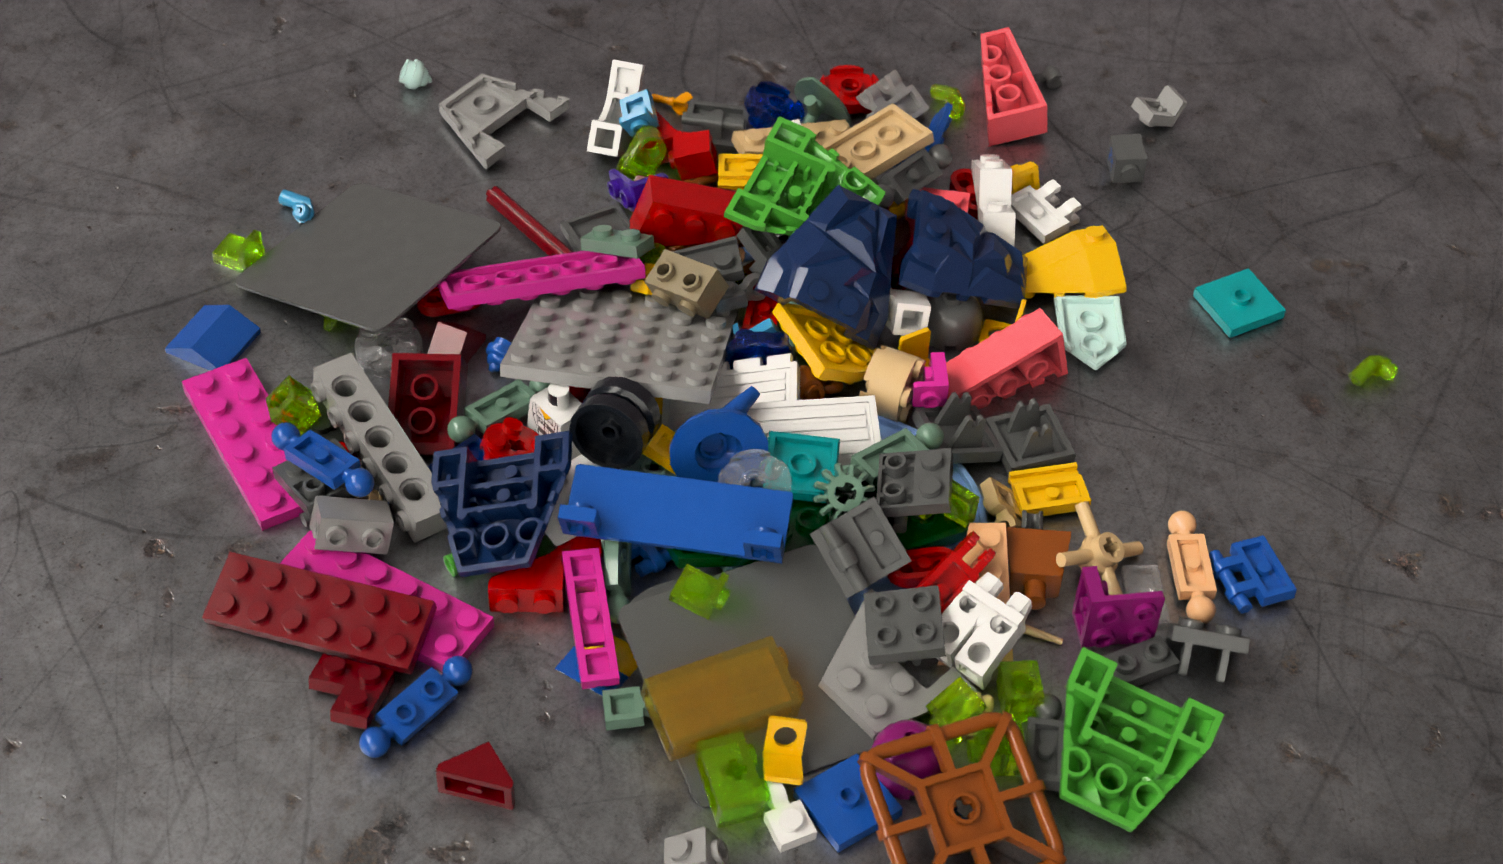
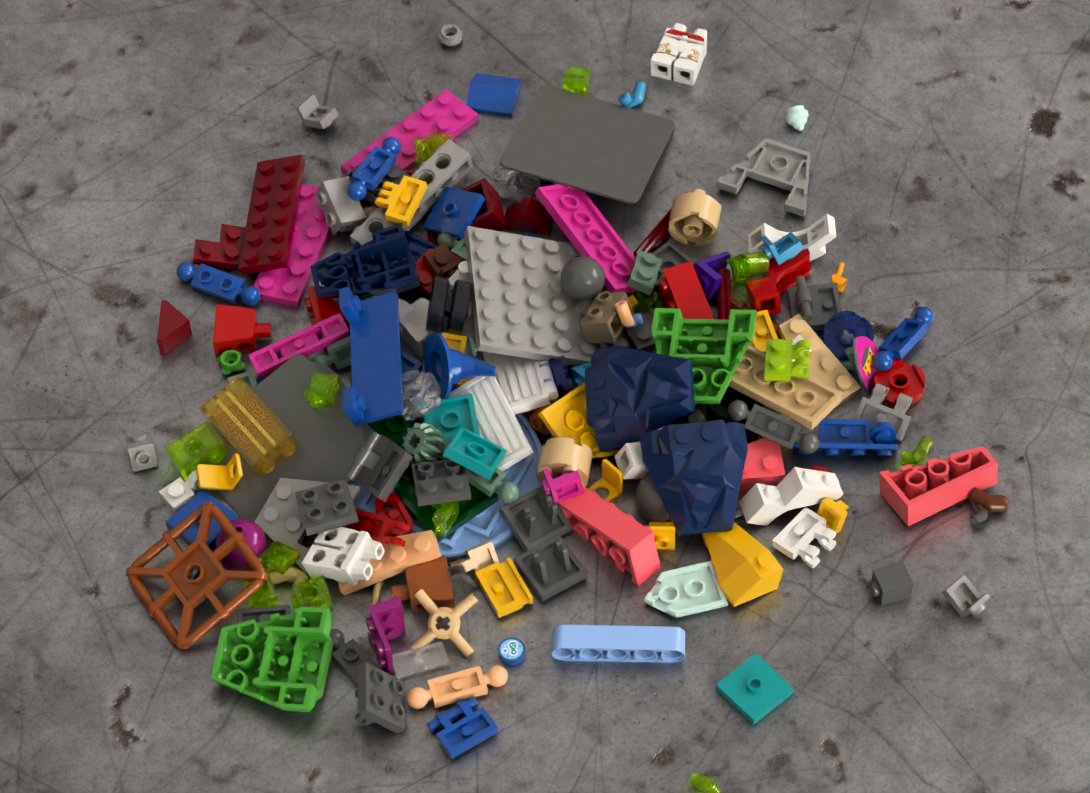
camera: 80 degrees right, 5 degrees up
none -> red torso [213,305,272,358]
none -> bright green plate [217,350,246,375]
none -> light grey bracket [296,94,339,129]
none -> yellow hinge [374,175,428,226]
none -> reddish brown bracket [422,243,463,279]
none -> blue plate [423,187,485,240]
none -> light grey plate [439,24,462,46]
none -> teal plate [442,427,507,480]
none -> tile [498,638,526,666]
none -> light blue beam [551,625,685,663]
none -> dark grey piece [561,256,605,301]
none -> light nougat arm [615,300,644,330]
none -> white hips [651,23,707,86]
none -> tan brick [669,189,722,246]
none -> lime plate [764,339,810,382]
none -> blue plate [870,422,896,444]
none -> blue plate [873,307,934,371]
none -> reddish brown arm [970,488,1010,513]

